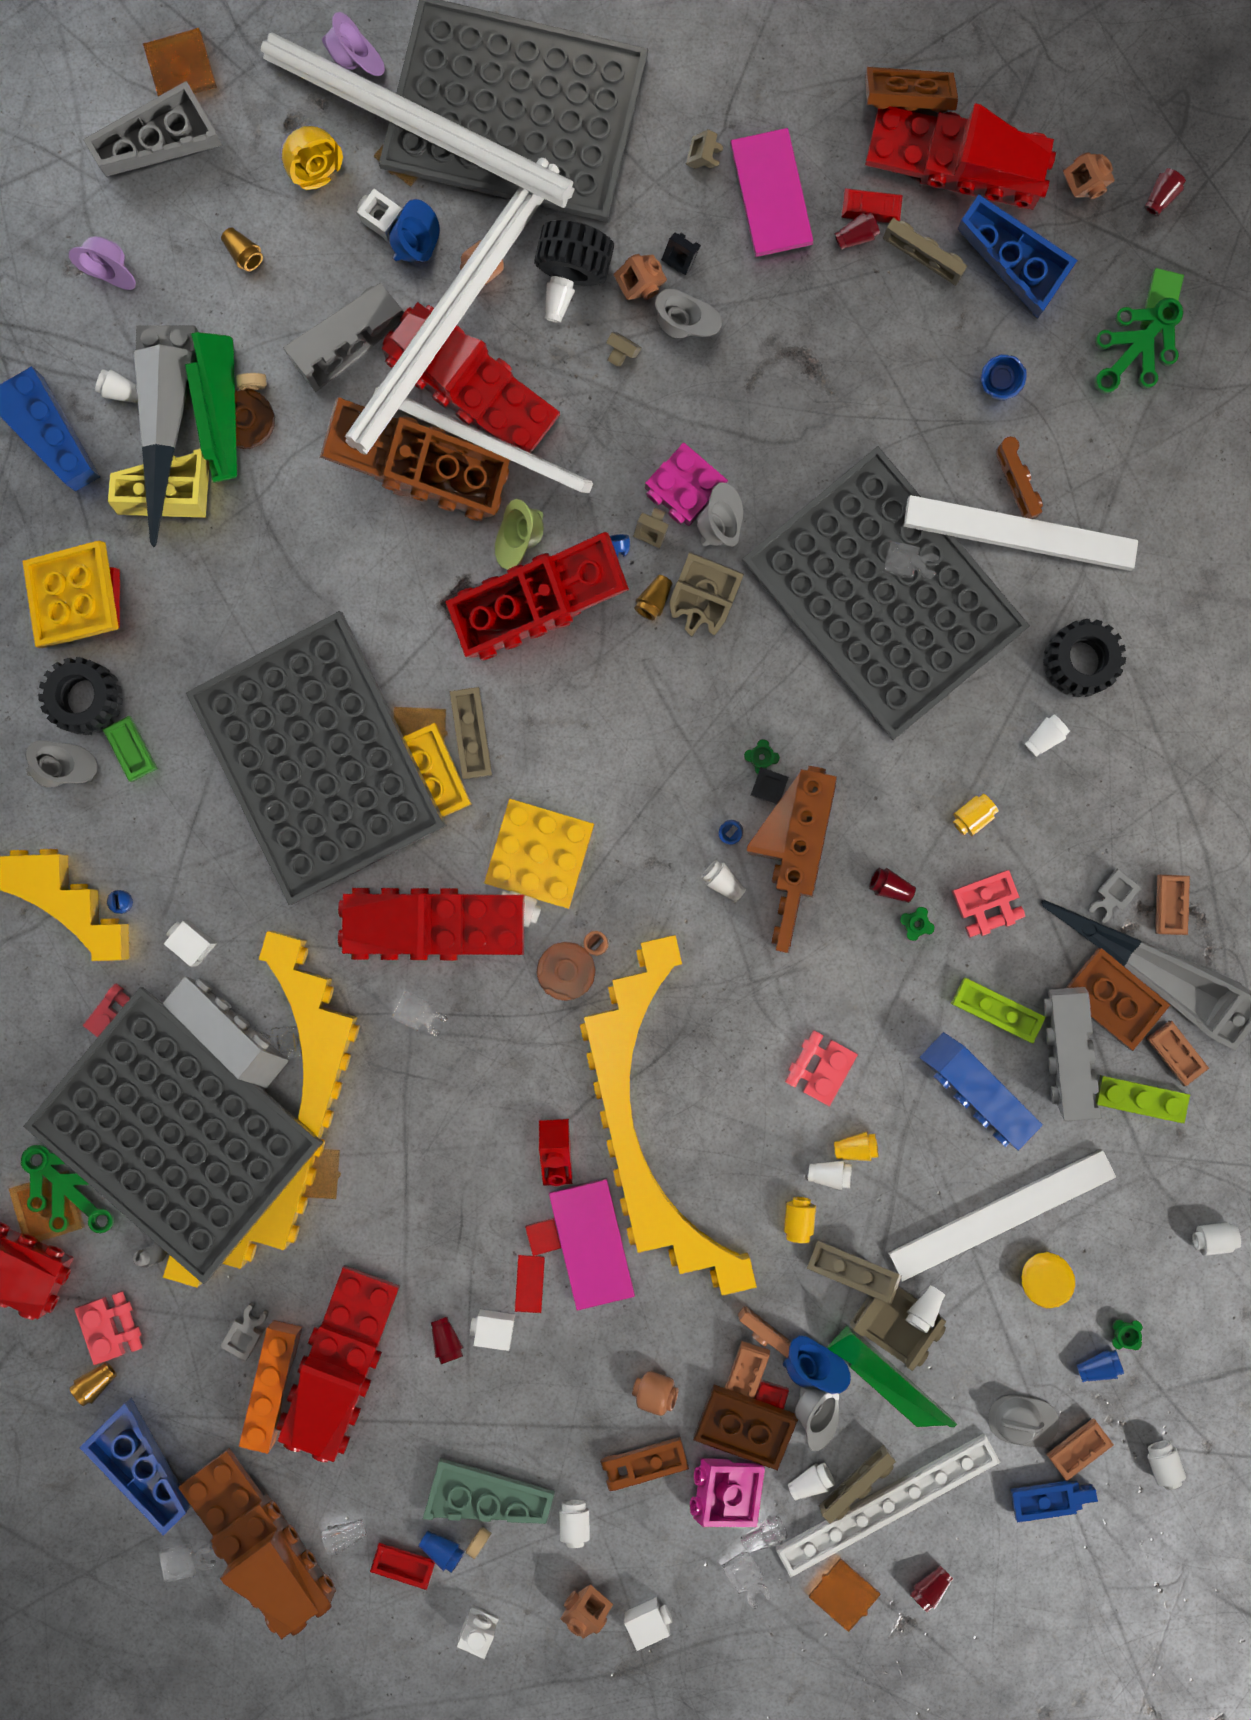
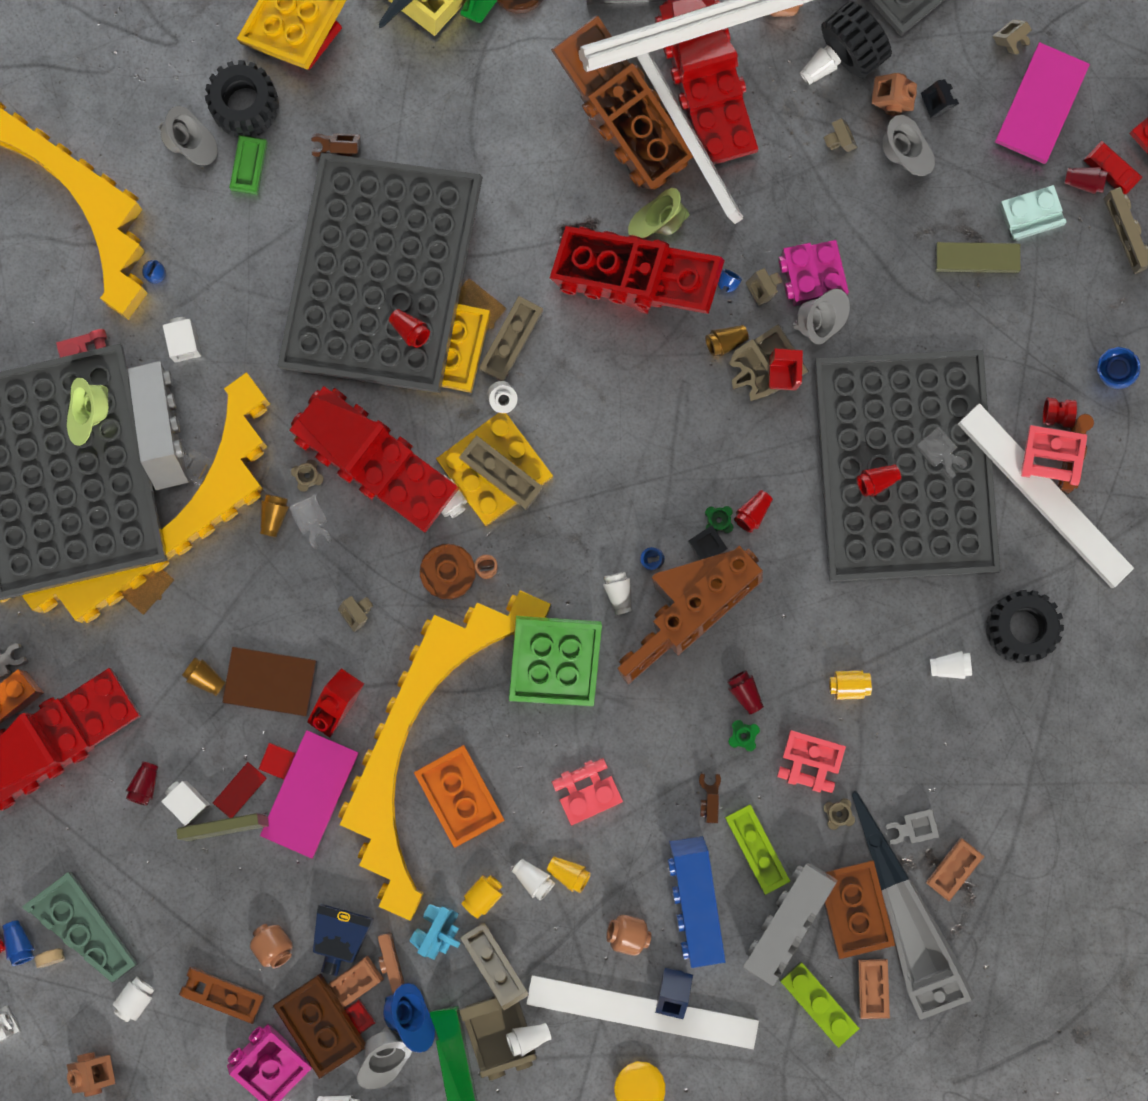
camera: 40 degrees right, 5 degrees down
none -> yellowish green piece [67,377,109,446]
none -> olive tile [176,813,269,841]
none -> pearl gold cone [182,657,226,696]
none -> reddish brown tile [222,647,317,717]
none -> pearl gold cone [260,494,289,537]
none -> dark tan plate [291,459,324,492]
none -> reddish brown plate [311,133,361,157]
none -> torso [313,904,374,976]
none -> dark tan tile [338,596,373,632]
none -> red cone [389,309,430,348]
none -> medium azure hips [410,904,461,960]
none -> orange plate [414,745,505,848]
none -> dark tan plate [459,435,544,510]
none -> white brick [487,381,517,413]
none -> bright green plate [508,616,602,706]
none -> nougat head [606,915,651,956]
none -> dark blue brick [655,968,693,1019]
none -> reddish brown plate [699,774,721,823]
none -> red cone [734,490,773,533]
none -> red panel [769,348,803,390]
none -> dark tan plate [823,798,855,830]
none -> red cone [857,464,901,497]
none -> olive tile [935,242,1021,273]
none -> light aqua plate [999,185,1067,241]
none -> coral plate [1021,425,1087,486]
none -> red wheel [1042,397,1077,428]

